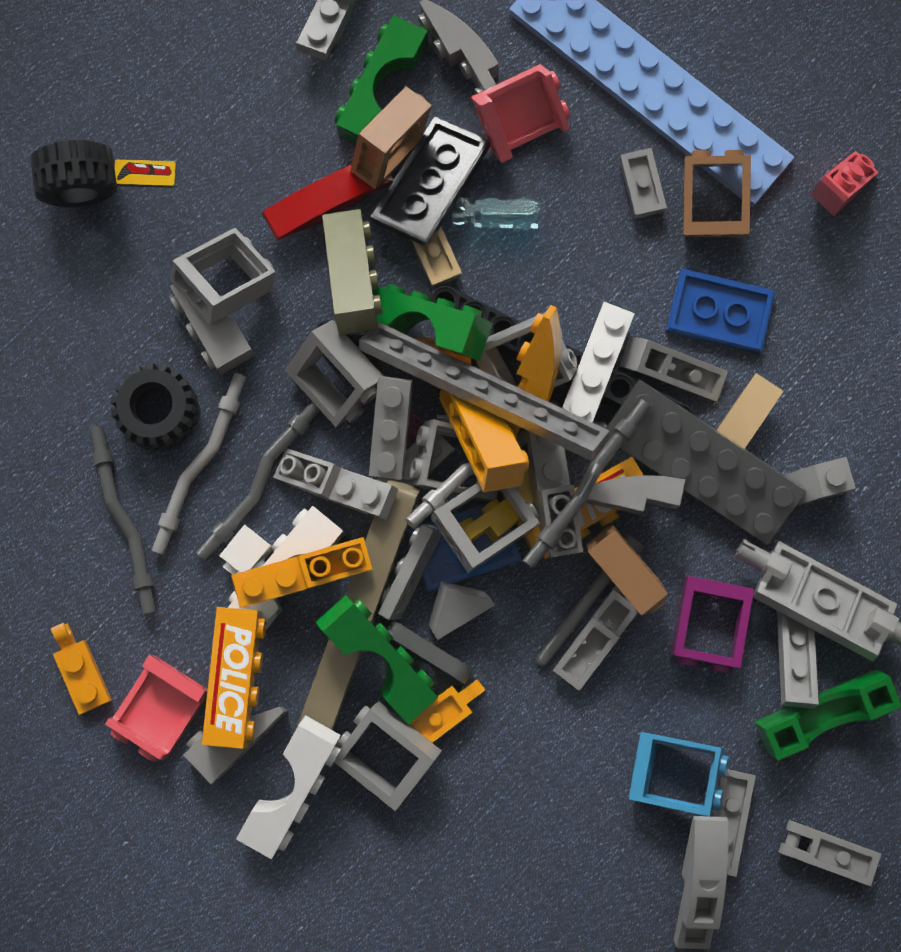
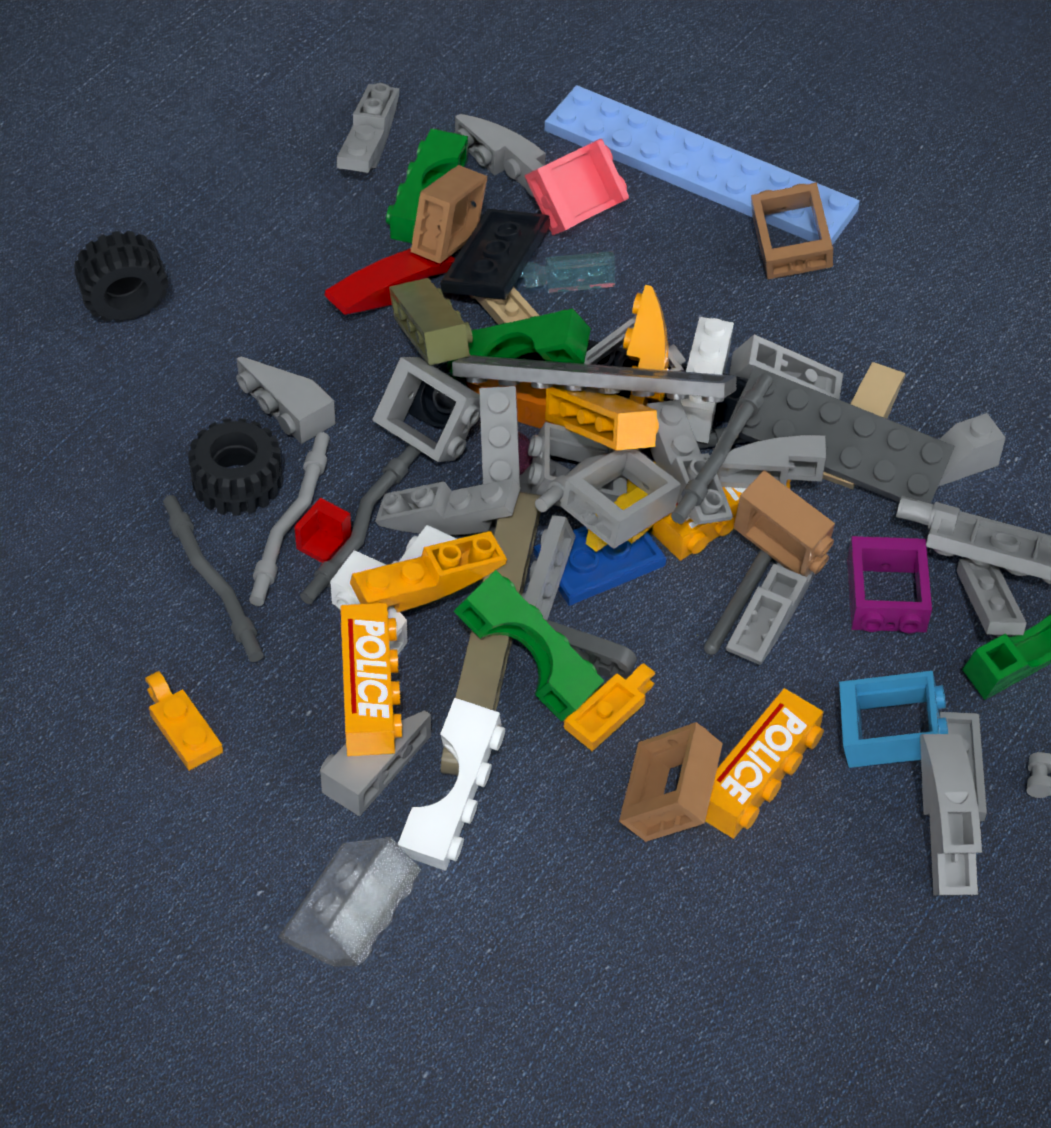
camera: 15 degrees left, 30 degrees down
coral panel [105,655,208,762] -> none
yellow sticker [115,159,176,186] -> none
light grey window [170,228,275,325] -> none
light grey window [334,701,442,811] -> none
light grey slope [428,581,495,640] -> none
light grey plate [619,148,667,219] -> none
blue tile [665,268,775,354] -> none
coral slope [810,151,879,216] -> none
none -> clear slope [279,837,421,967]
none -> red panel [294,498,352,563]
none -> medium nougat window [619,722,723,842]
none -> light orange brick [705,688,824,839]

